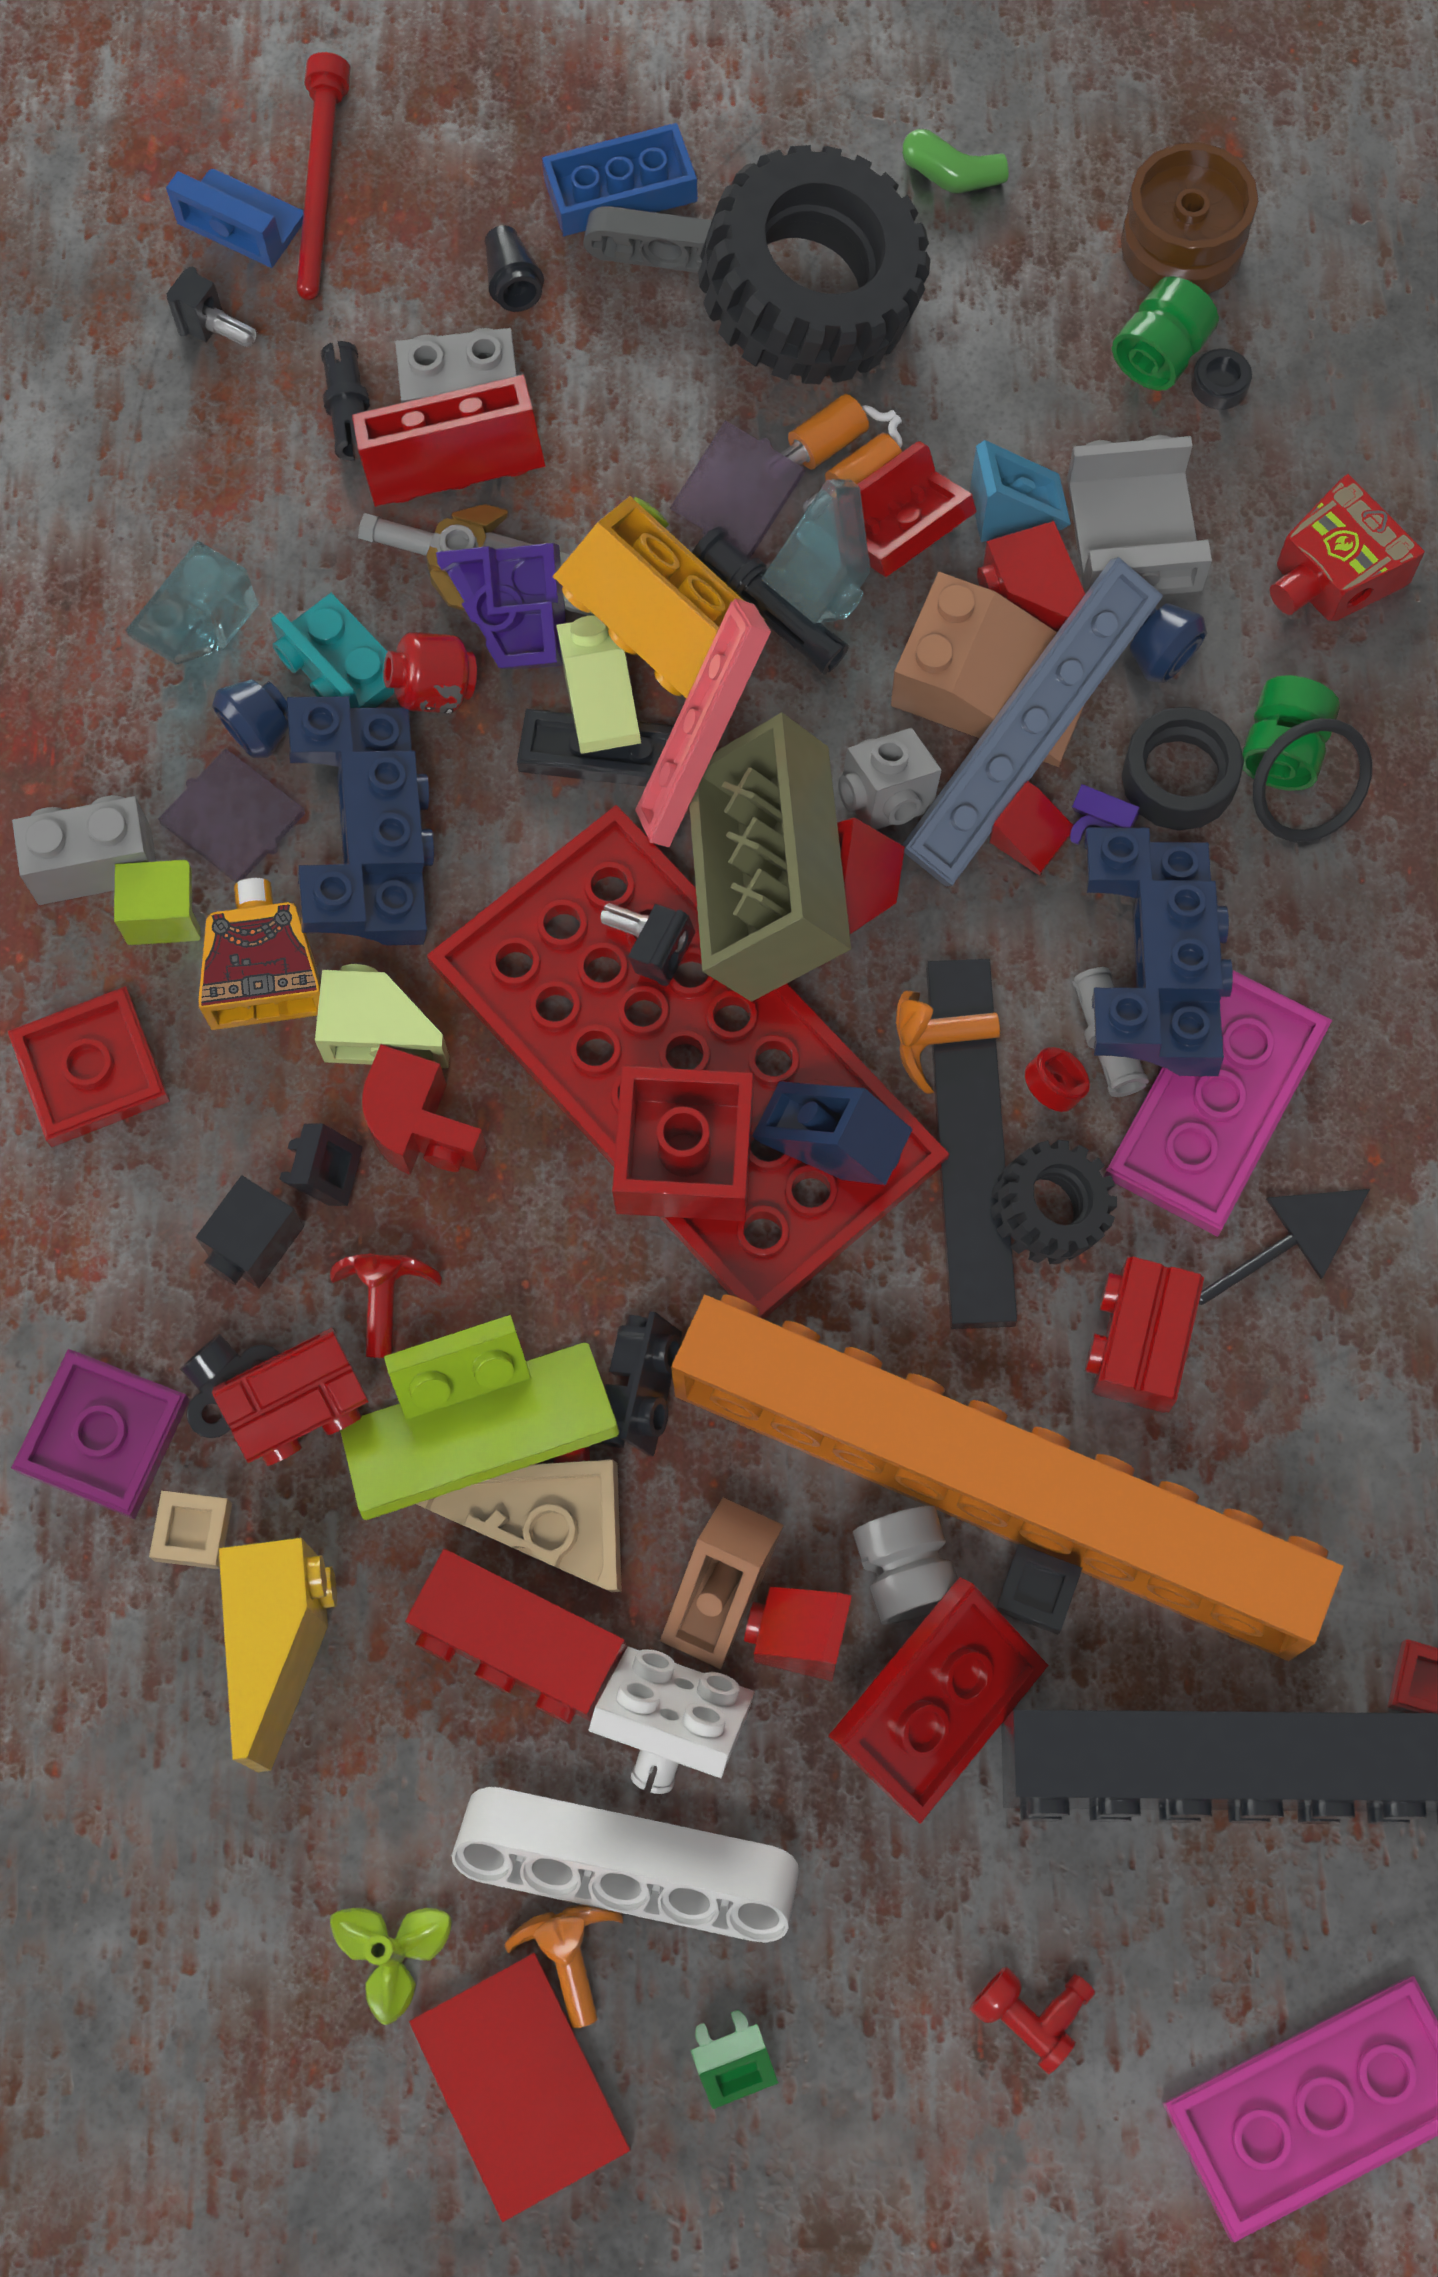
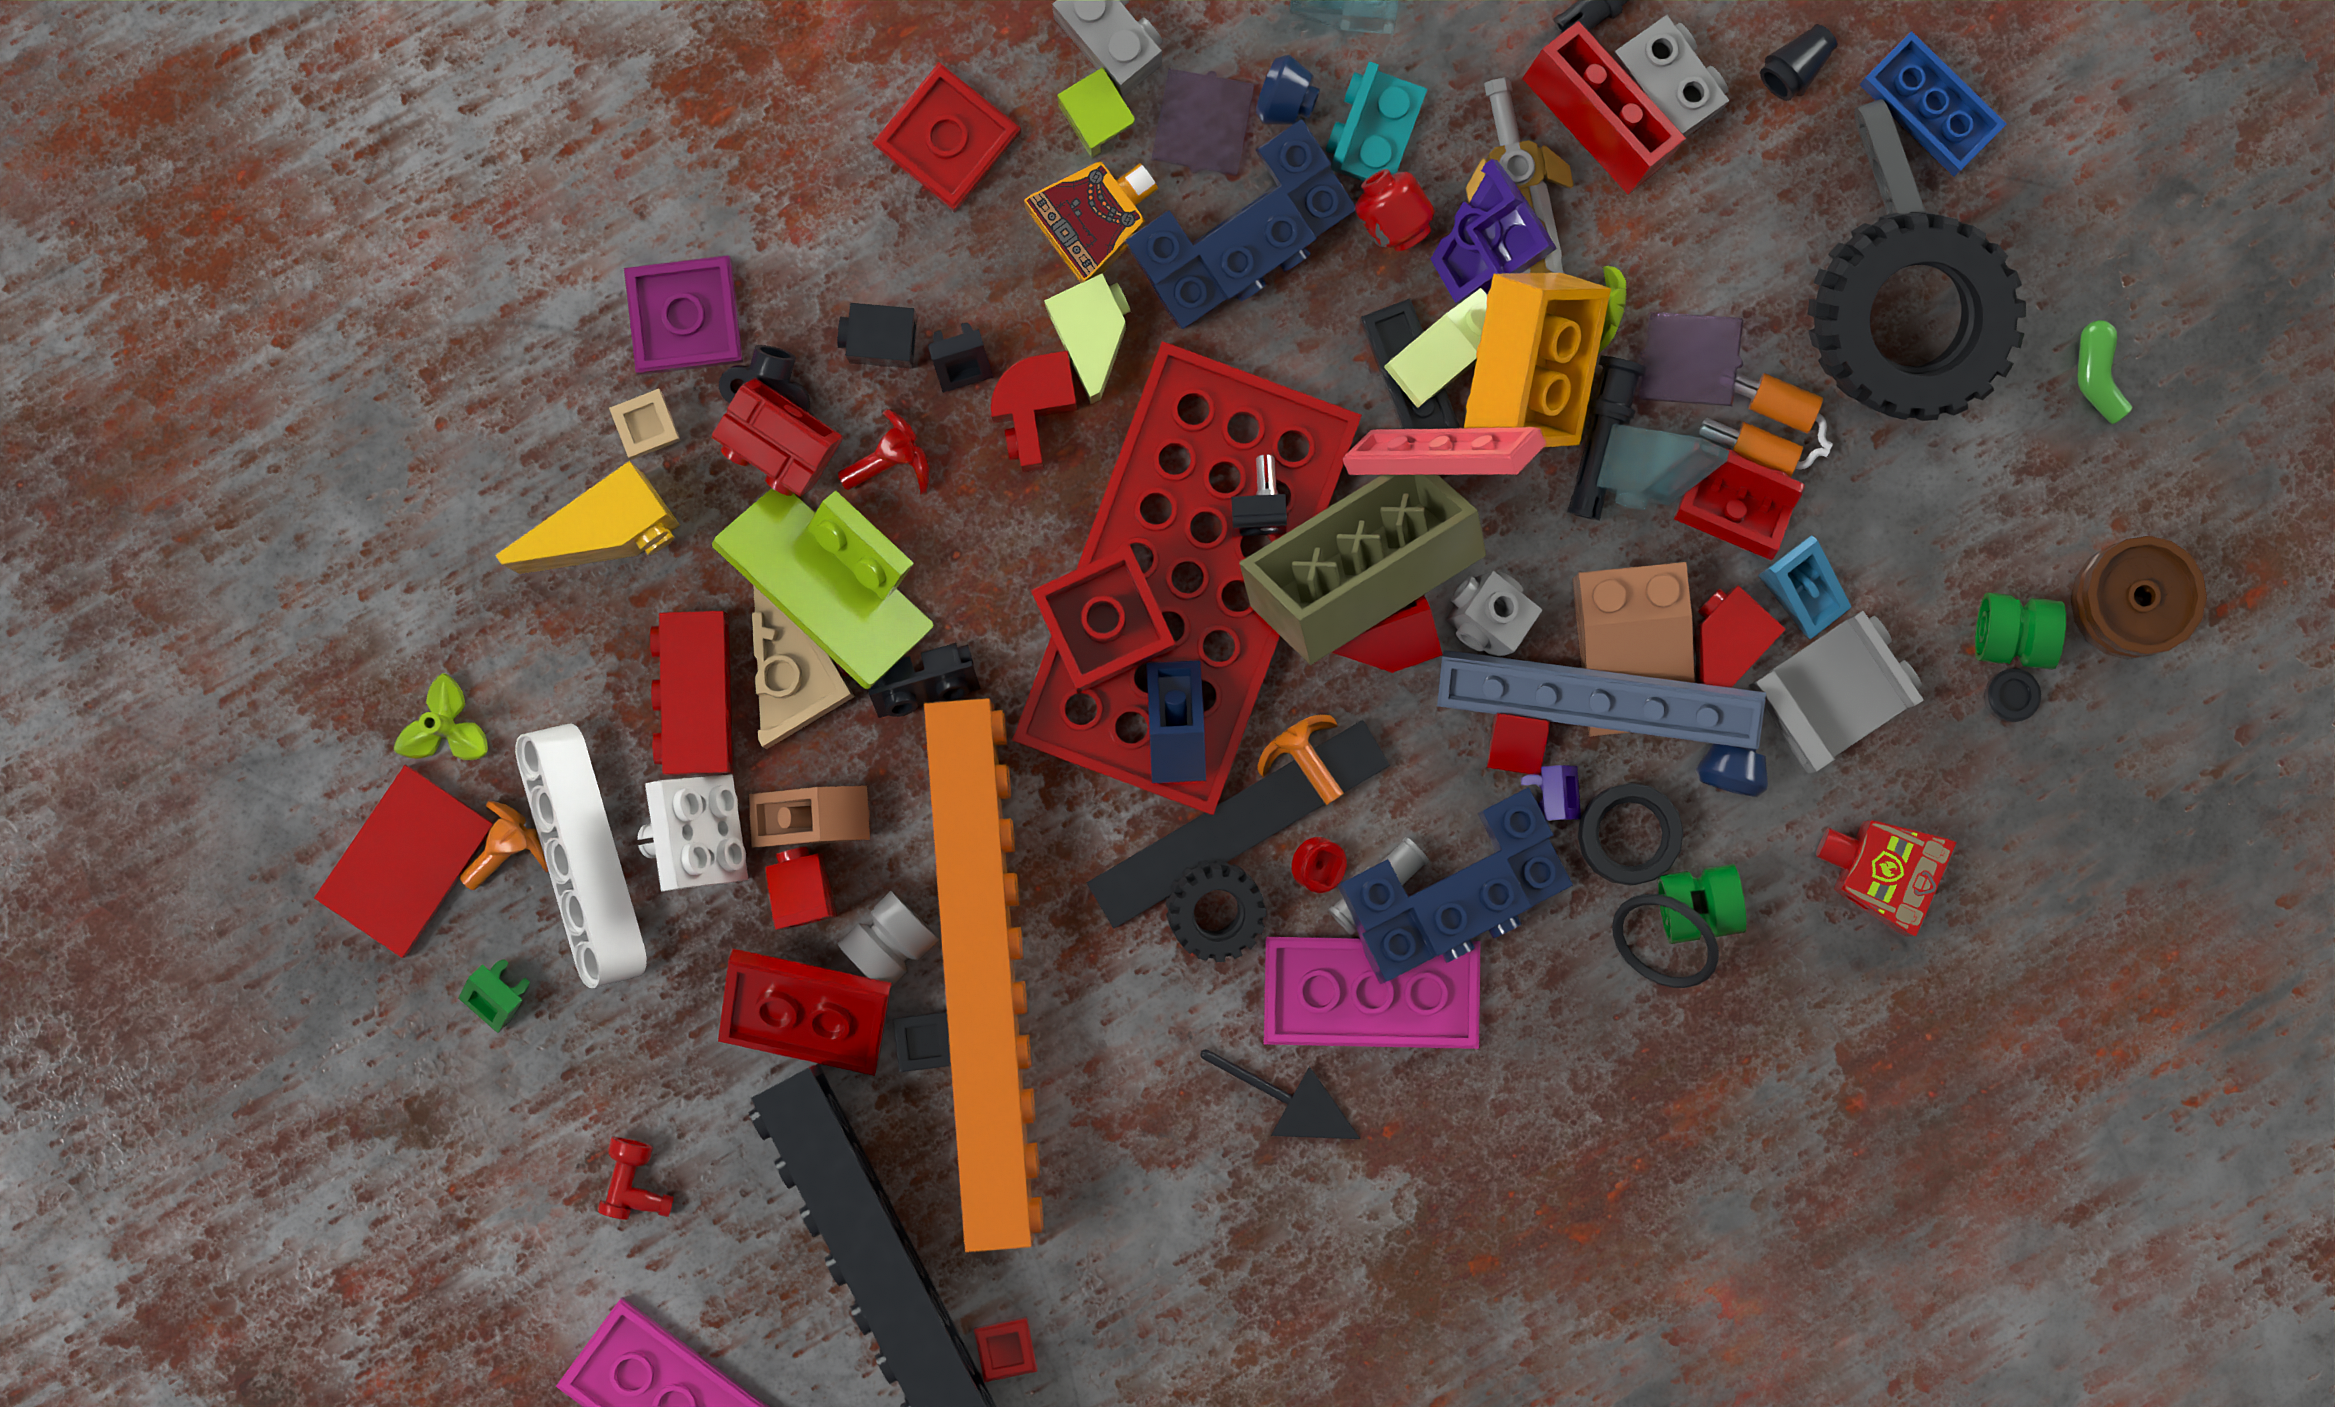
camera: 60 degrees right, 15 degrees up
red brick [1085,1257,1205,1413] -> none

